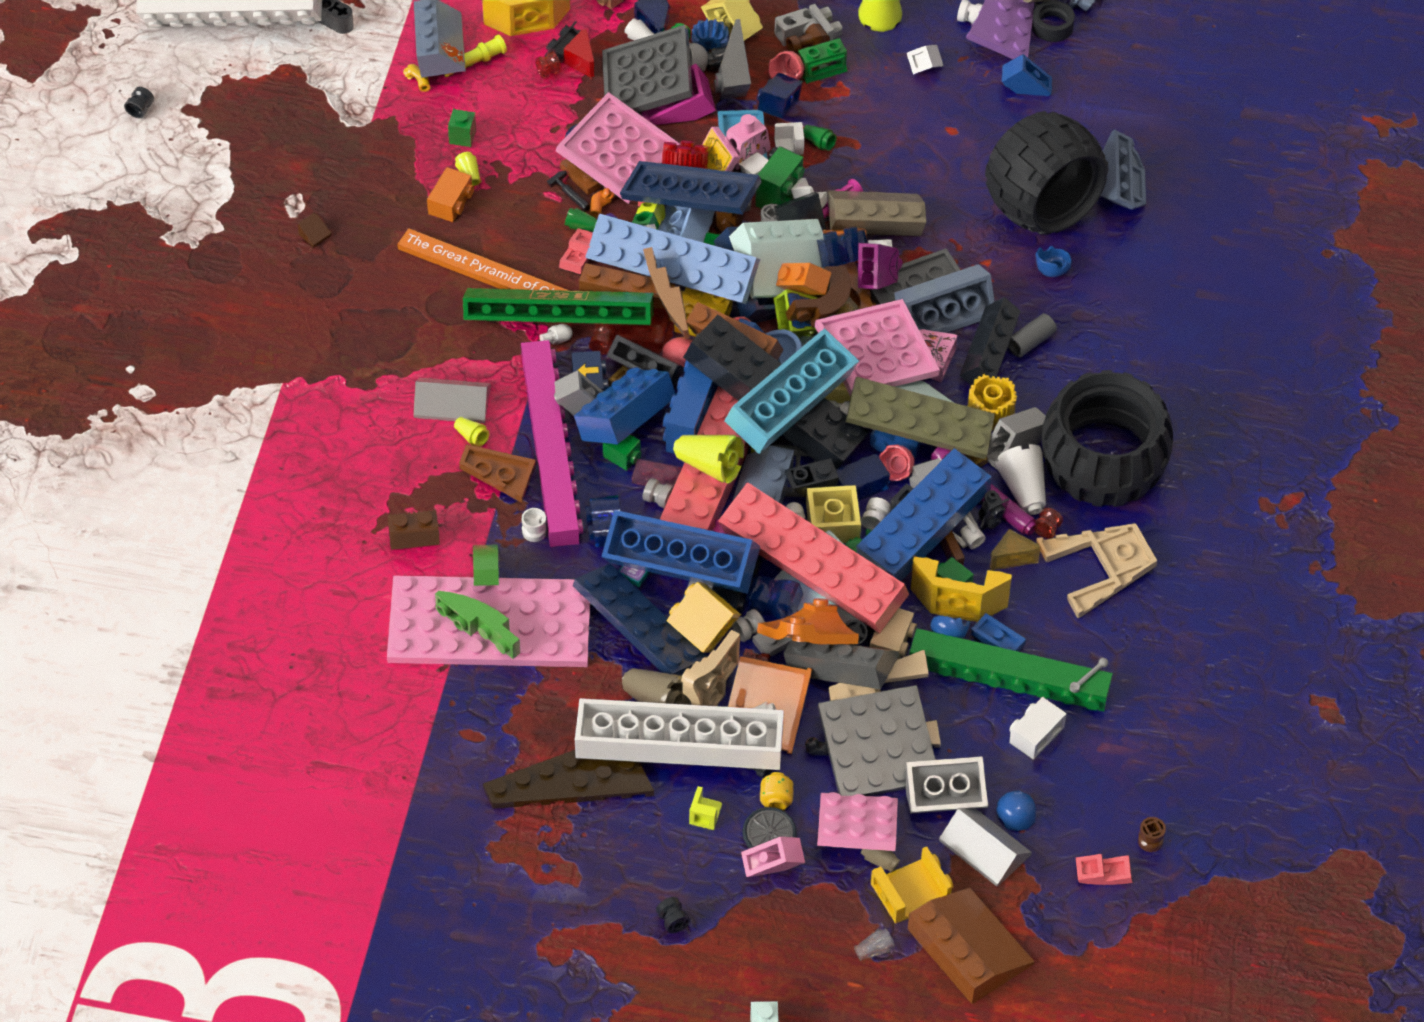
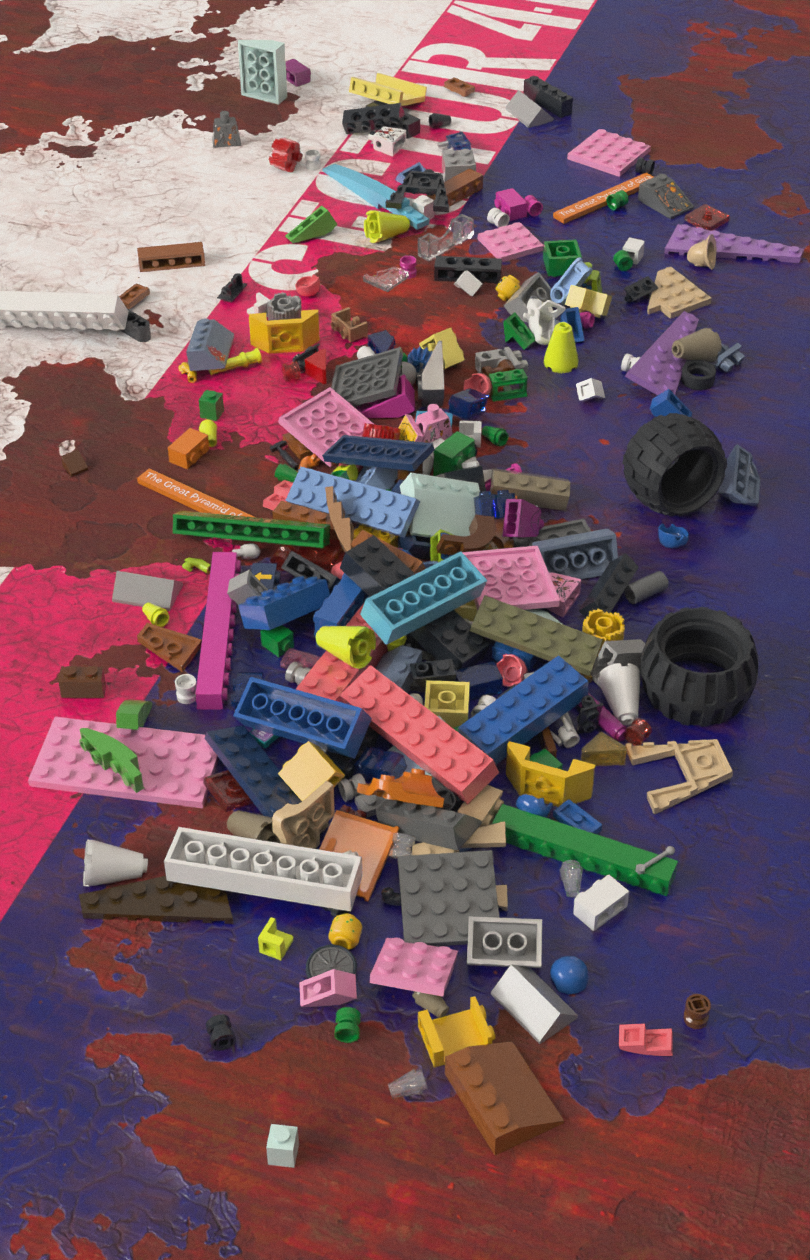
camera: 10 degrees right, 10 degrees down
orange brick [776,263,832,295] -> none
none -> white cone [83,840,148,887]
none -> lime arm [182,557,211,574]
none -> clear red plate [203,770,253,812]
none -> green wheel [334,1007,361,1043]
none -> clear wheel [389,833,416,859]
none -> clear cone [559,860,583,897]

